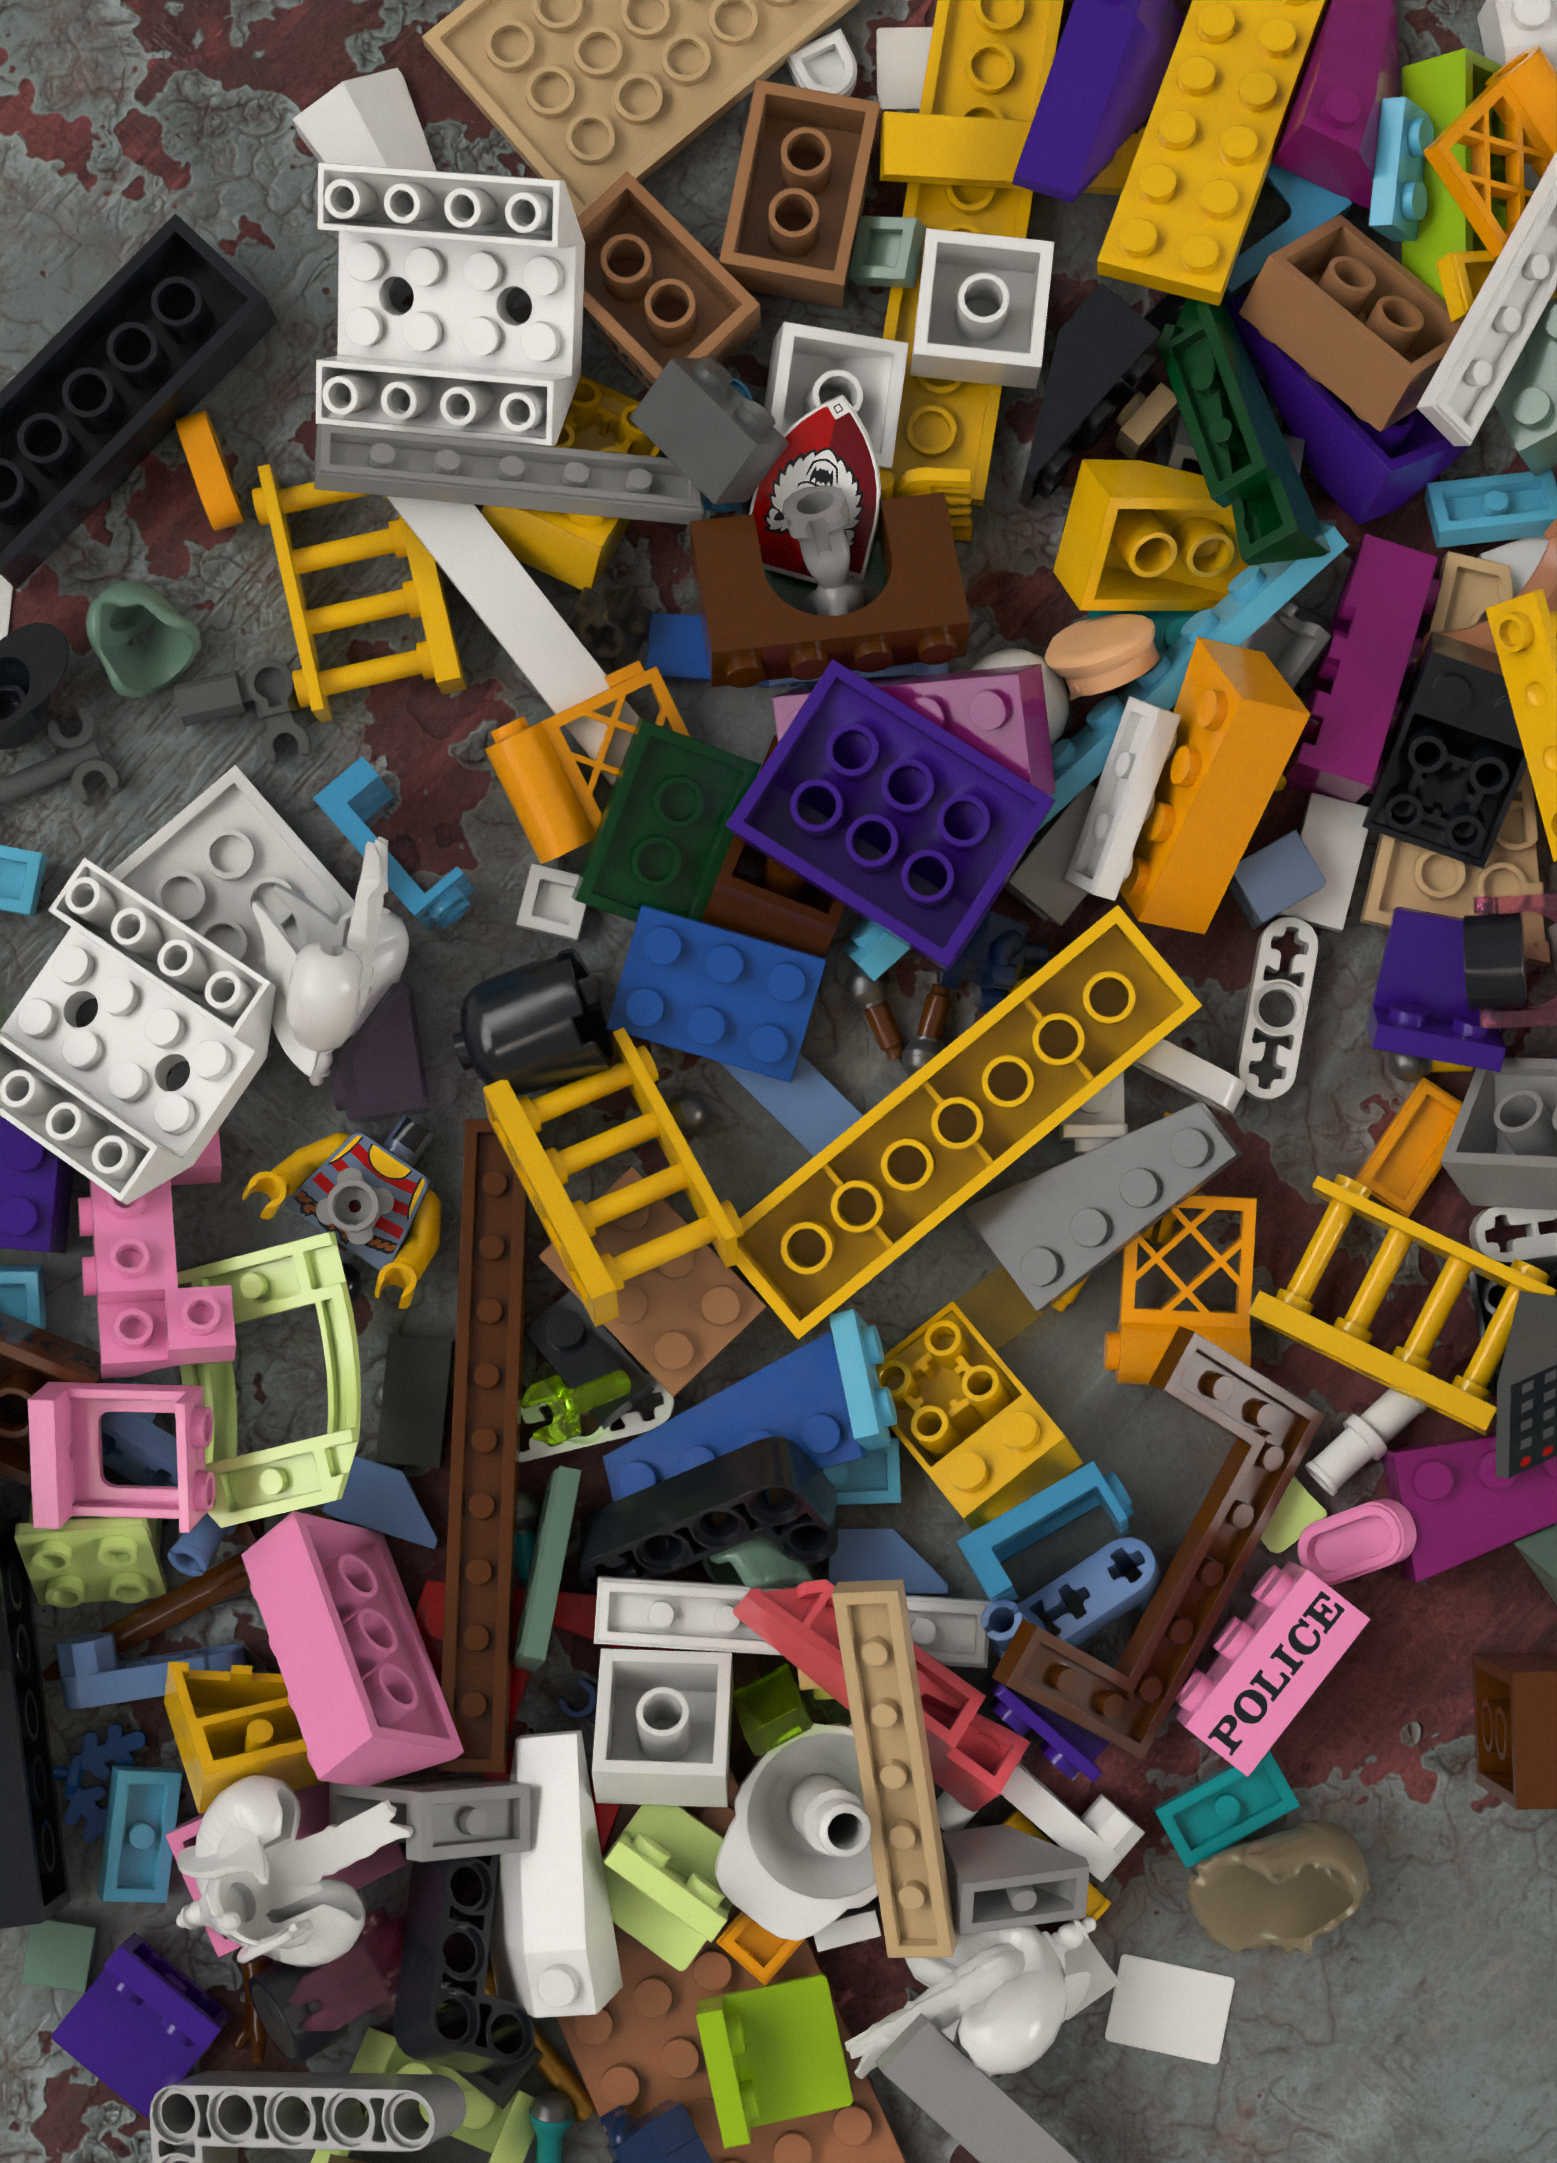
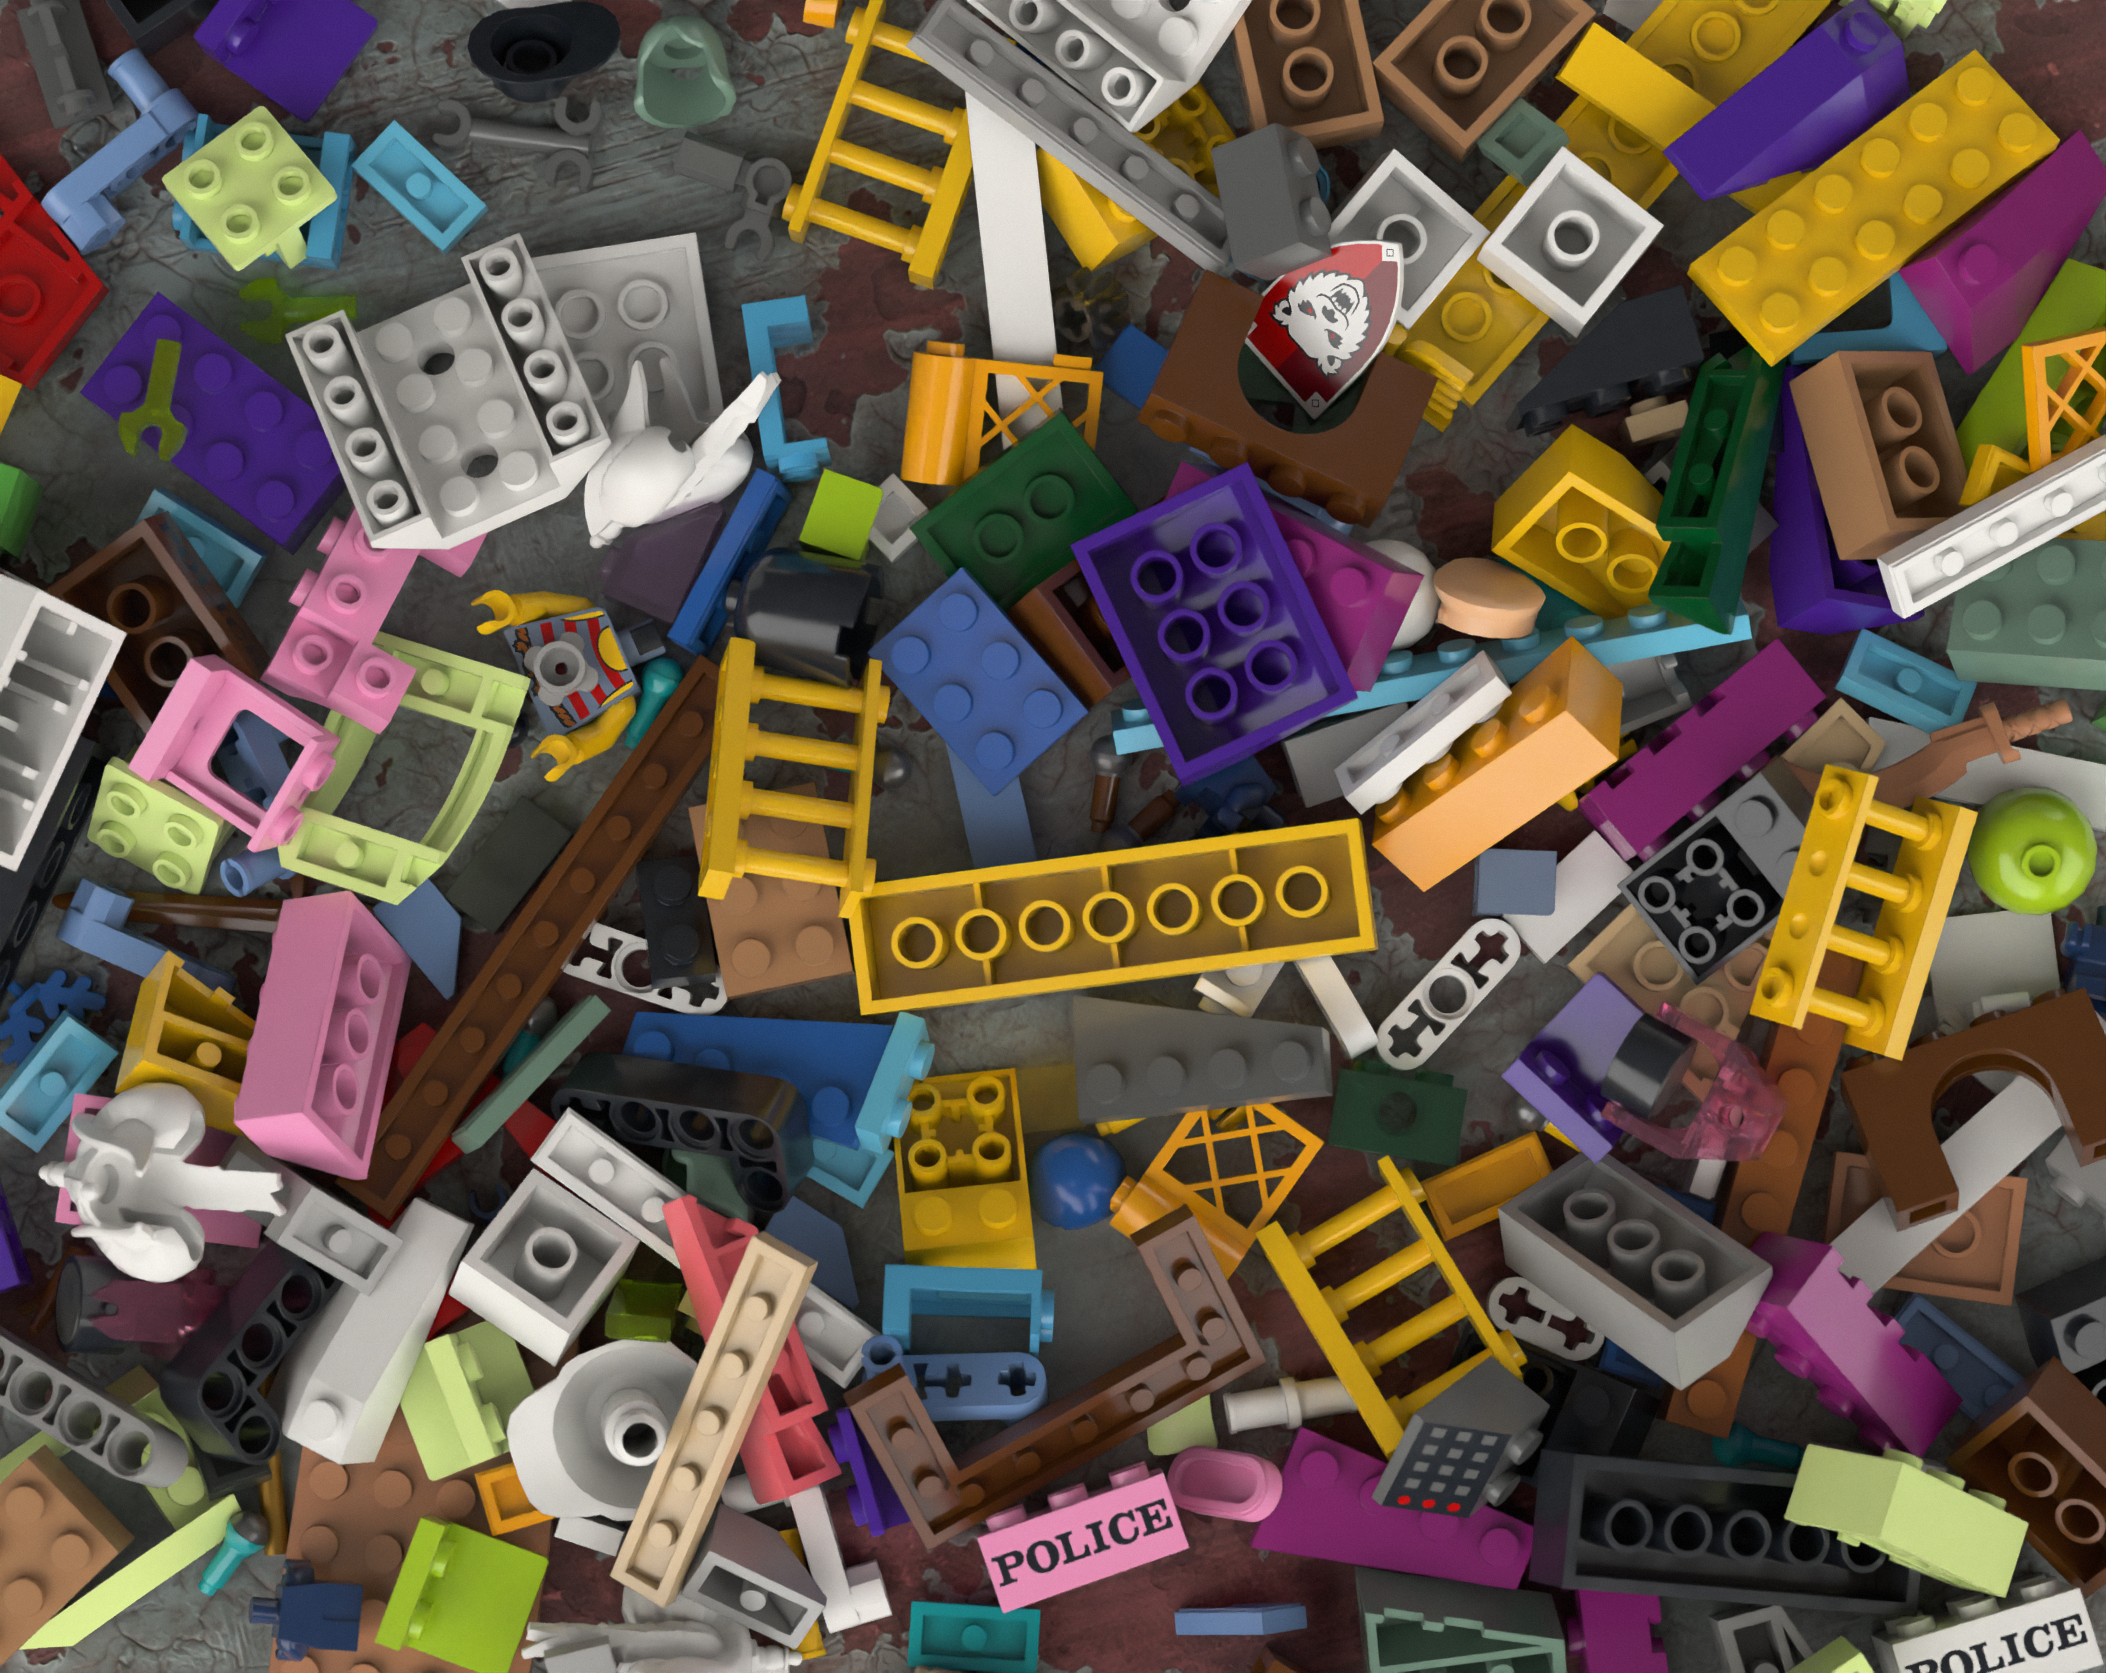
camera: 25 degrees right, 0 degrees up
clear neon green bar [520,1370,631,1445] -> none
light grey animal [782,486,881,616] -> none
medium azure plate [1369,97,1434,242] -> none
none -> teal piece [624,656,685,749]
none -> blue tile [667,468,794,658]
none -> lime panel [799,468,883,562]
none -> blue hair [1026,1131,1127,1230]
none -> medium blue tile [1174,1602,1307,1635]
none -> clear green brick [1324,1059,1468,1167]

